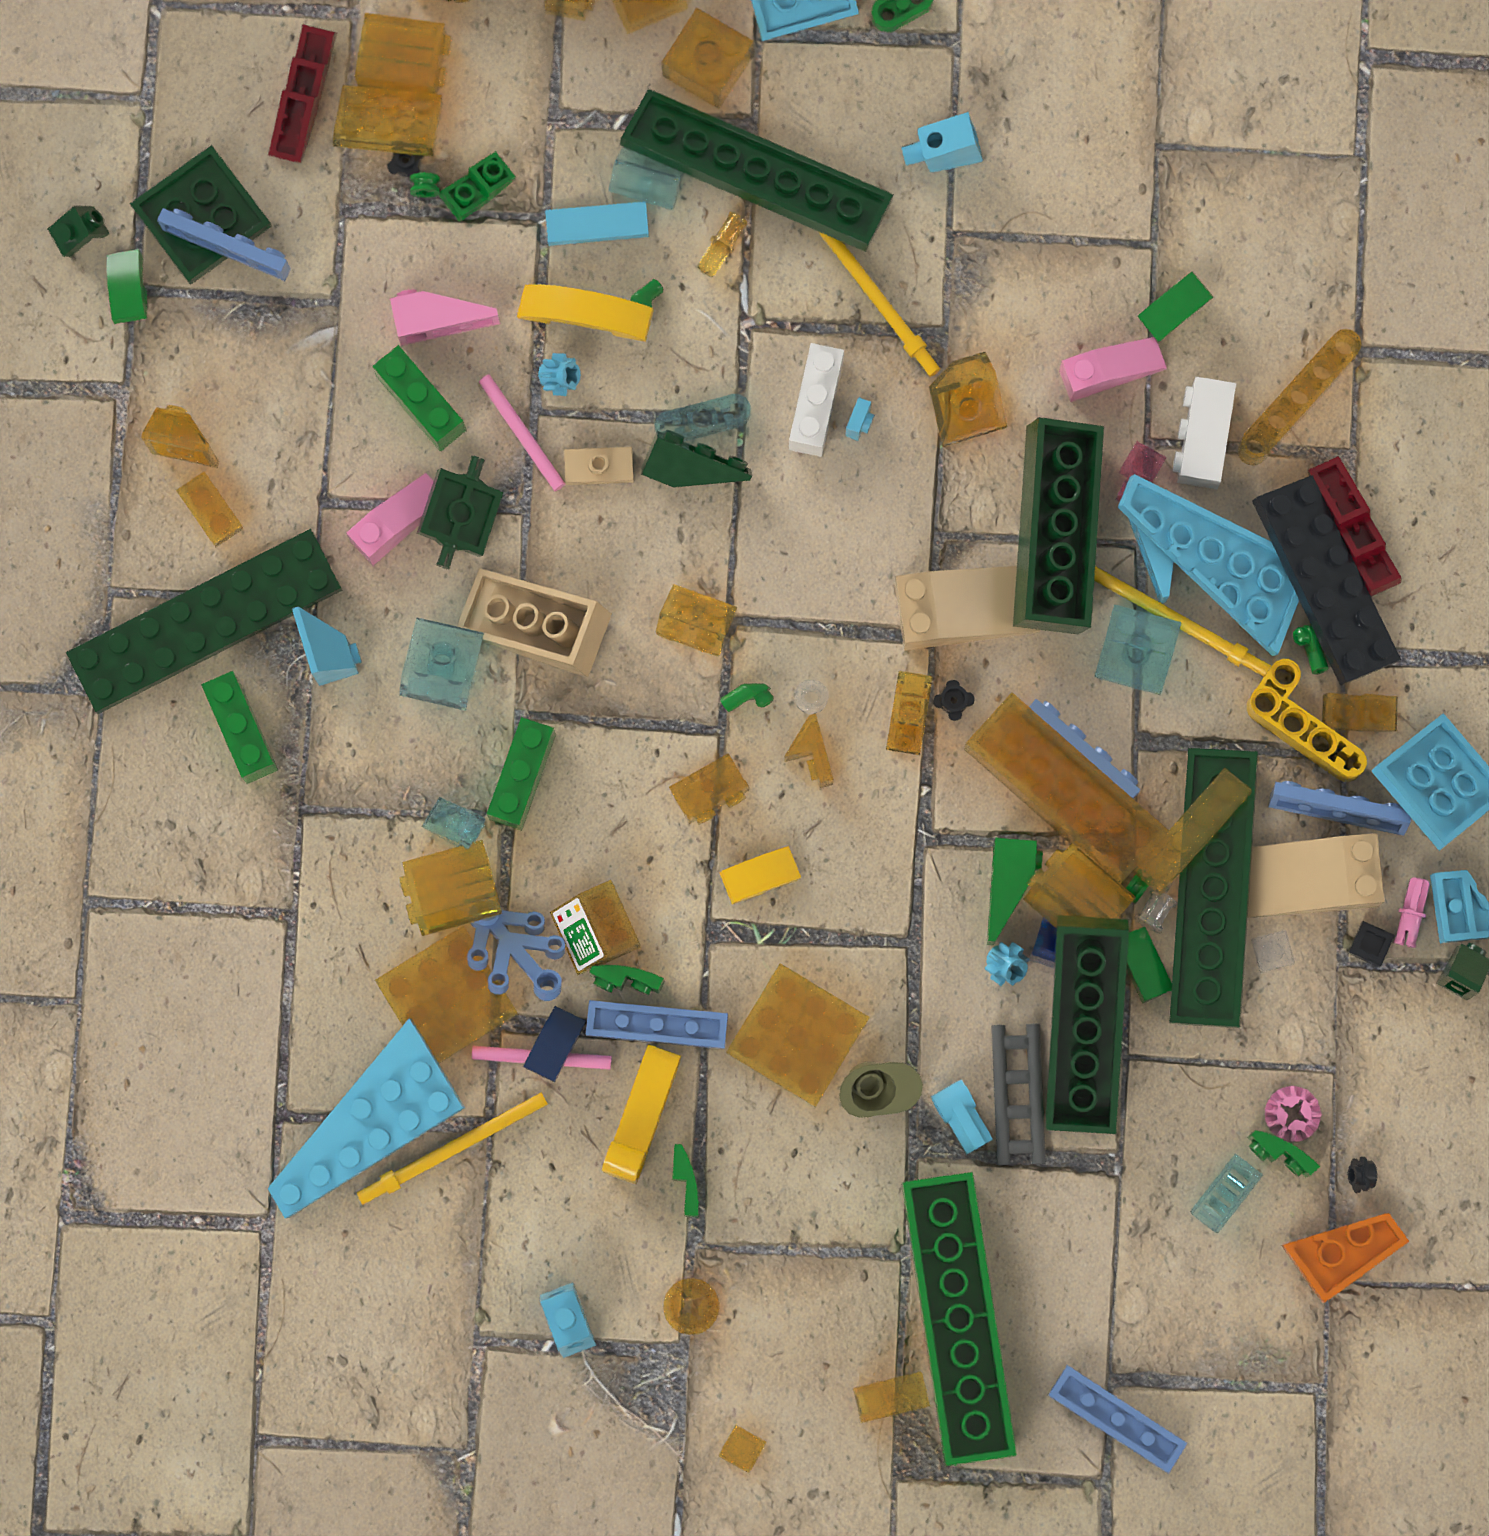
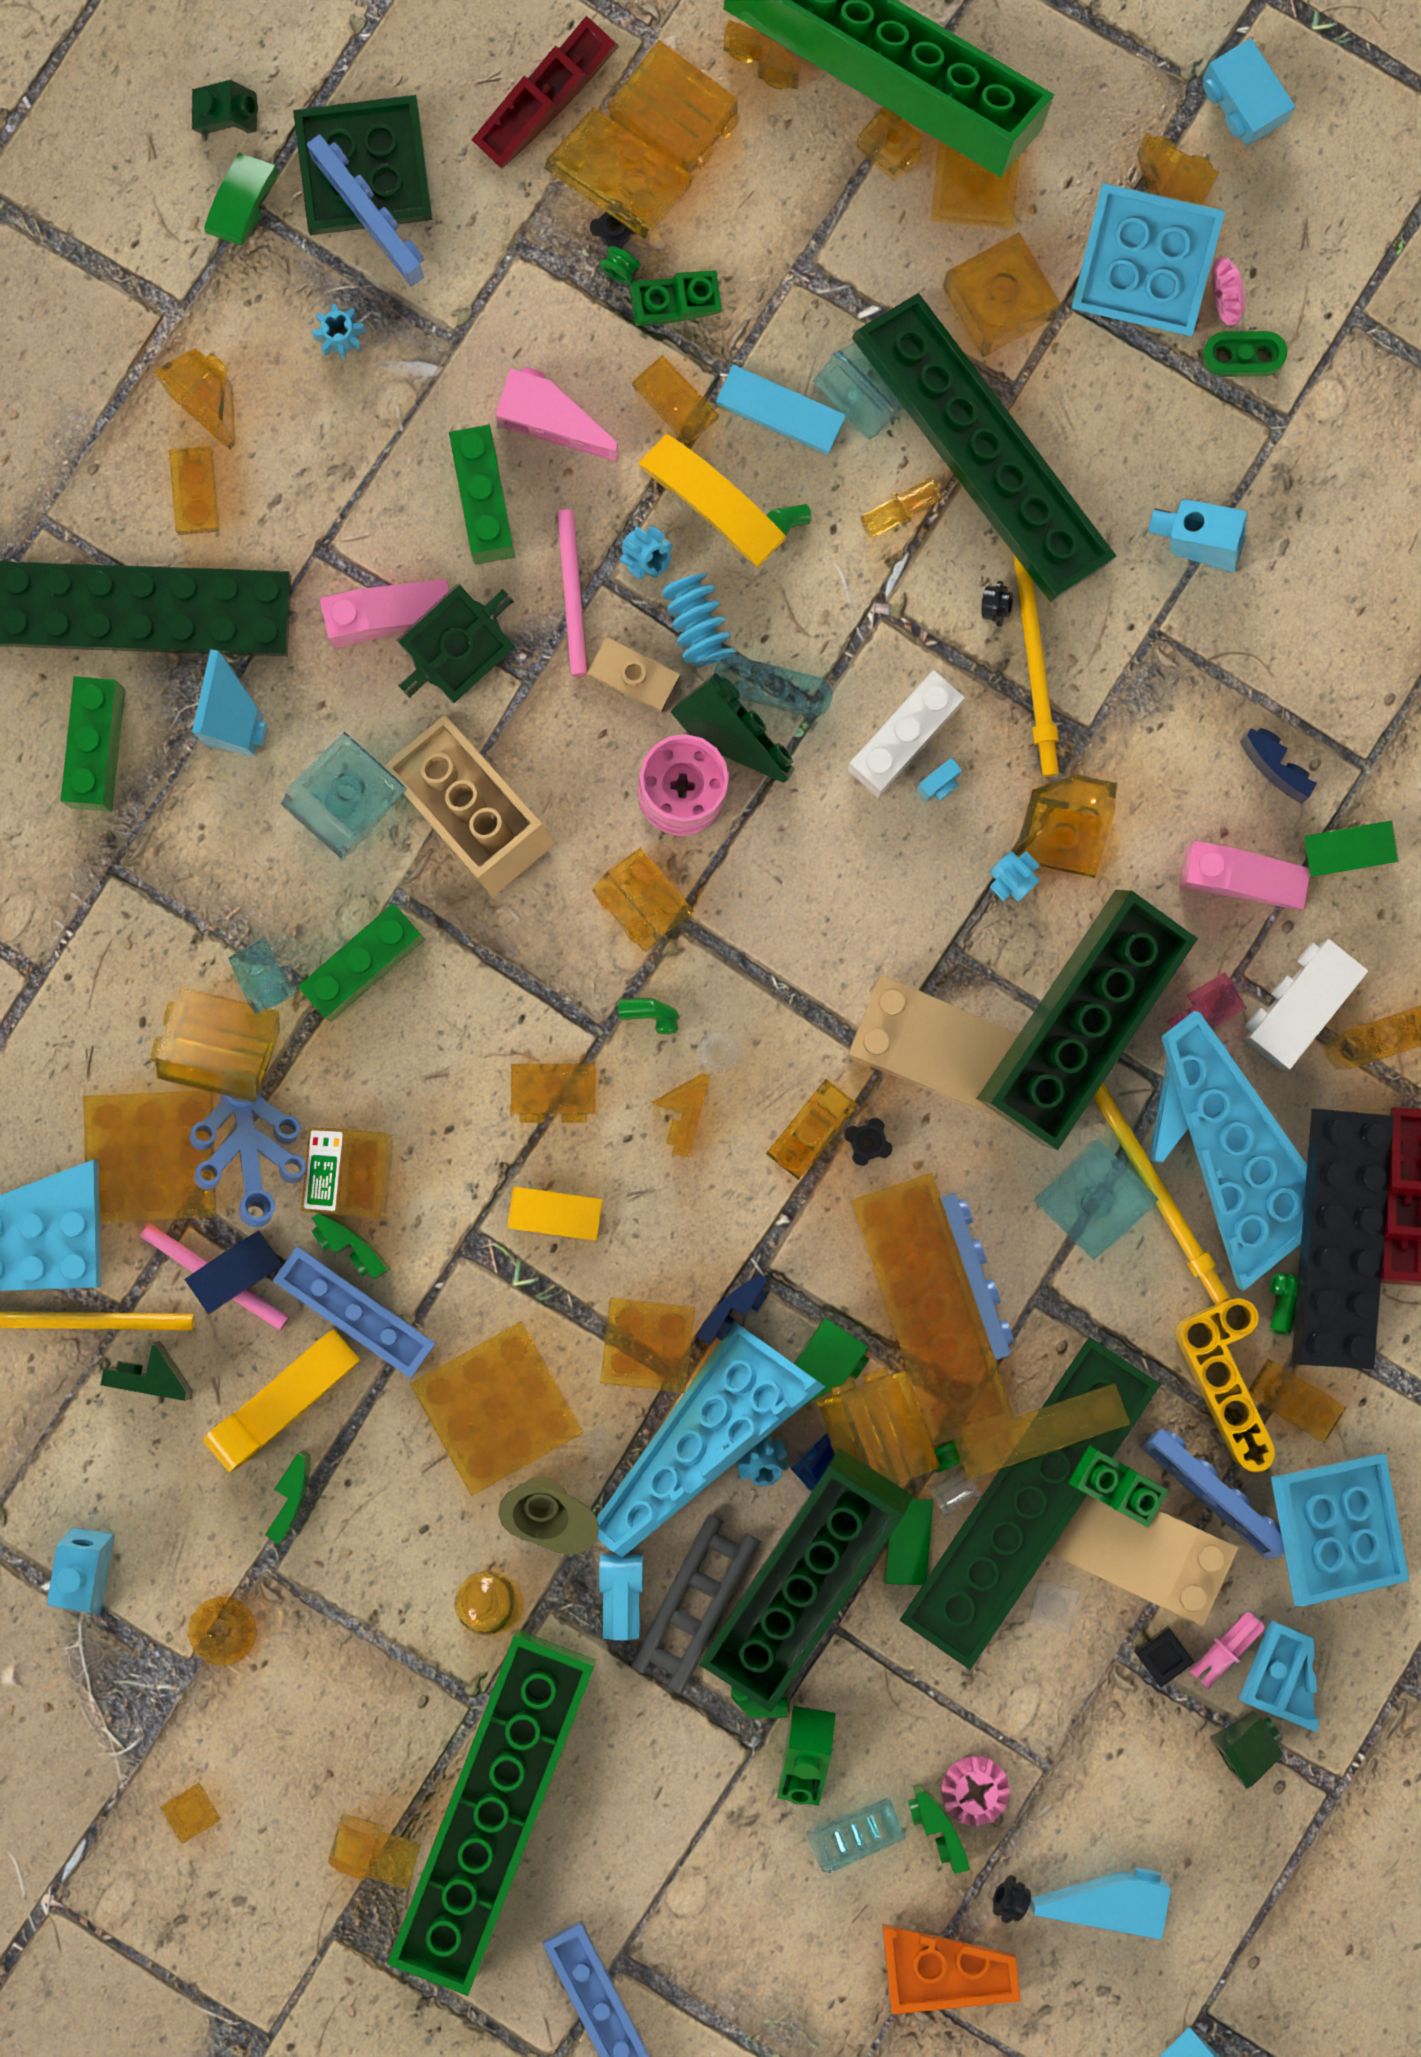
camera: 25 degrees right, 5 degrees up
none -> dark green slope [100,1341,193,1401]
none -> medium azure gear [312,304,366,360]
none -> clear yellow hair [454,1570,524,1636]
none -> medium azure wing [597,1322,825,1557]
none -> clear yellow brick [600,1297,695,1393]
none -> clear yellow plate [632,355,719,446]
none -> bright pink wheel [637,734,729,836]
none -> medium azure piece [662,573,736,667]
none -> dark blue slope [695,1275,770,1344]
none -> green arm [731,1687,790,1718]
none -> green slope [777,1706,836,1806]
none -> black plate [981,581,1013,627]
none -> medium azure gear [989,850,1040,902]
none -> medium azure slope [1030,1867,1171,1940]
none -> green slope [1068,1446,1169,1528]
none -> dark blue slope [1240,728,1317,804]

